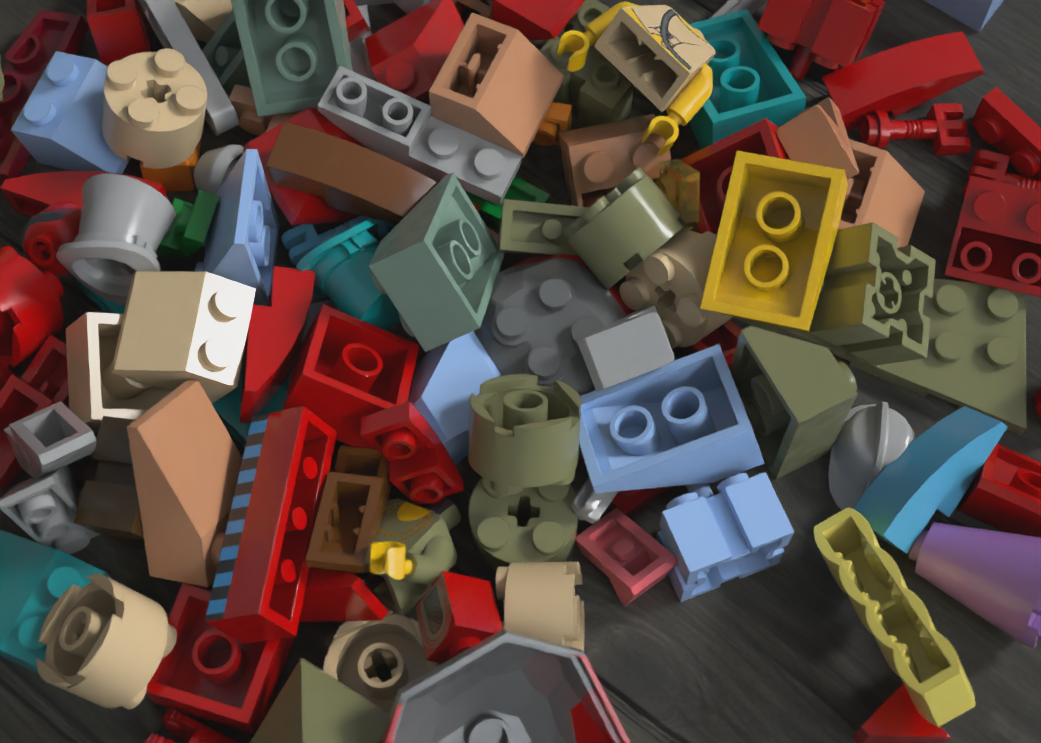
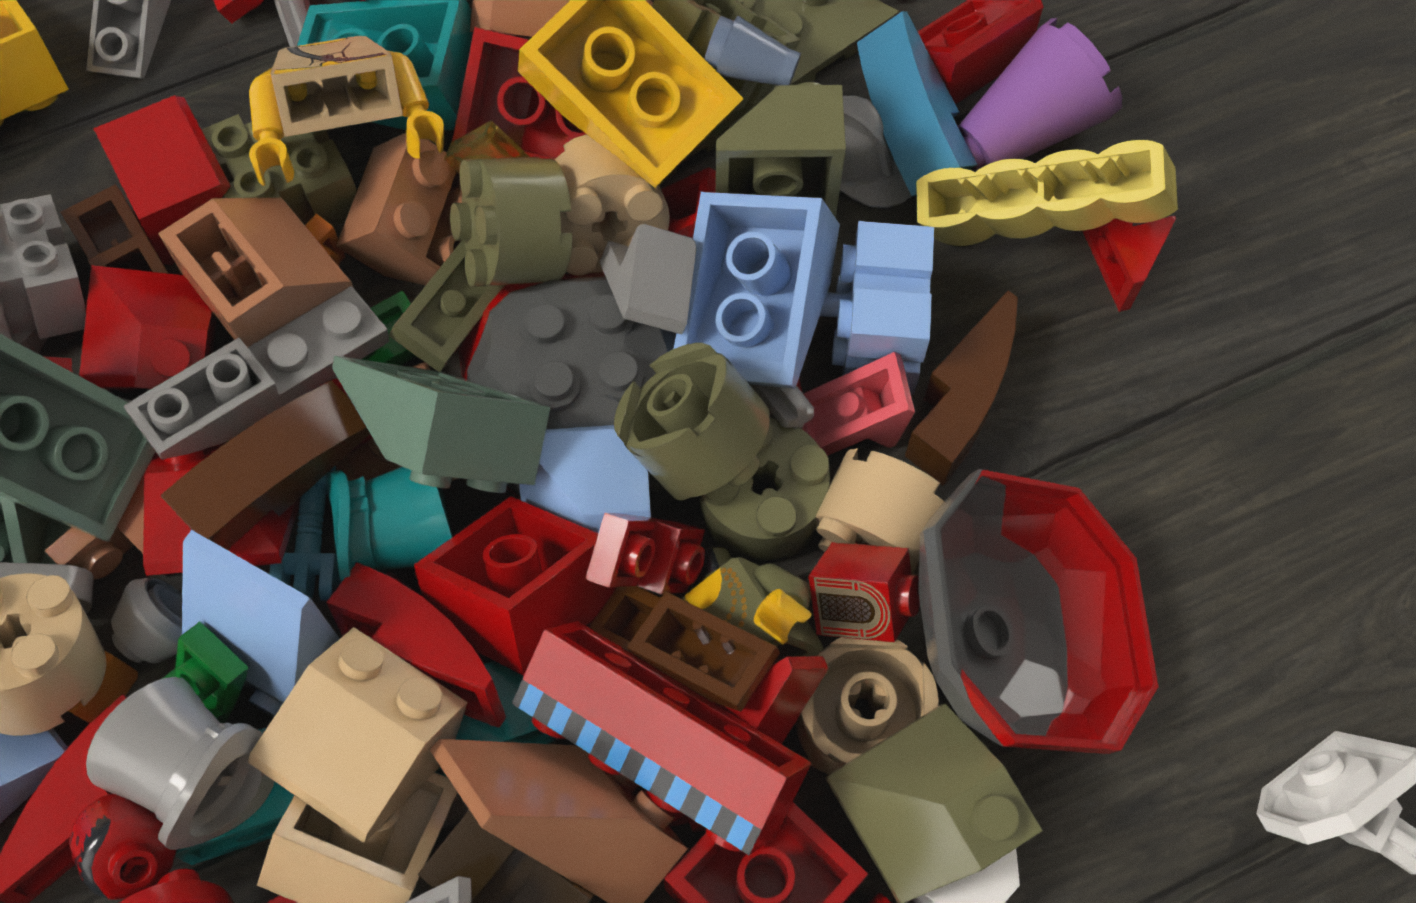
camera: 65 degrees left, 0 degrees up
none -> sand blue cone [704,16,801,86]
none -> reddish brown slope [905,290,1018,486]

